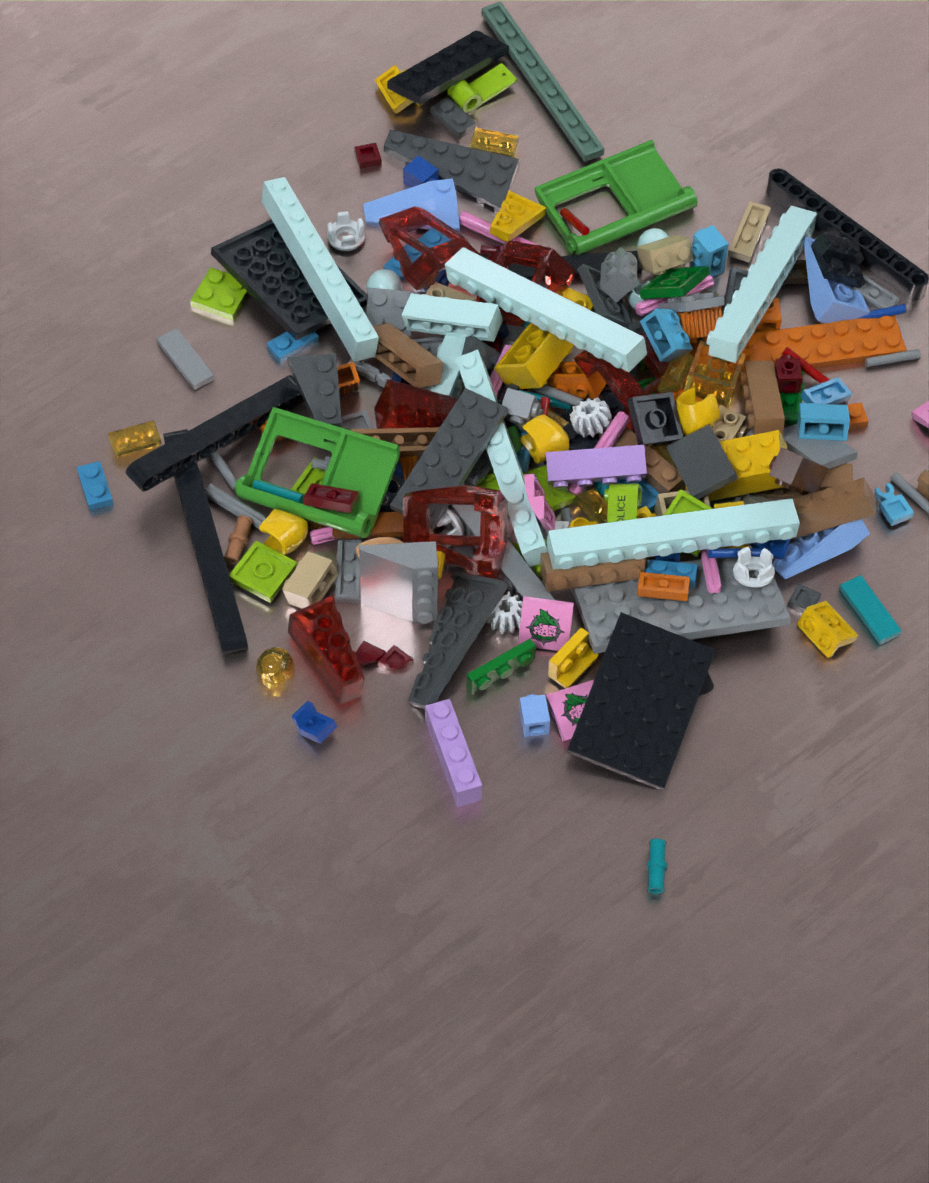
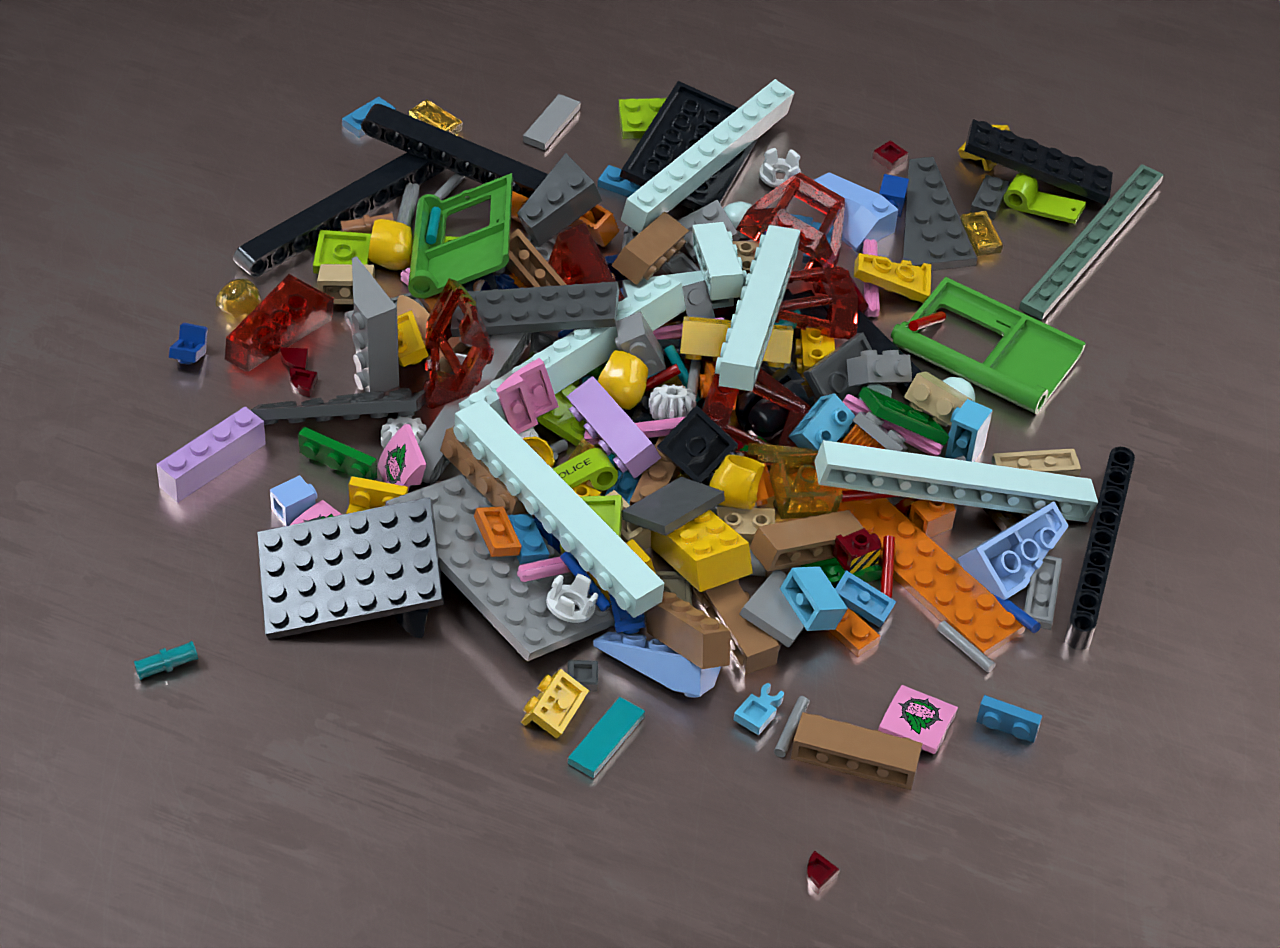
camera: 60 degrees right, 10 degrees down
dark red plate [304,483,359,513] -> none
reddish brown brick [769,447,829,495] -> none
black plate [811,232,865,288] -> none

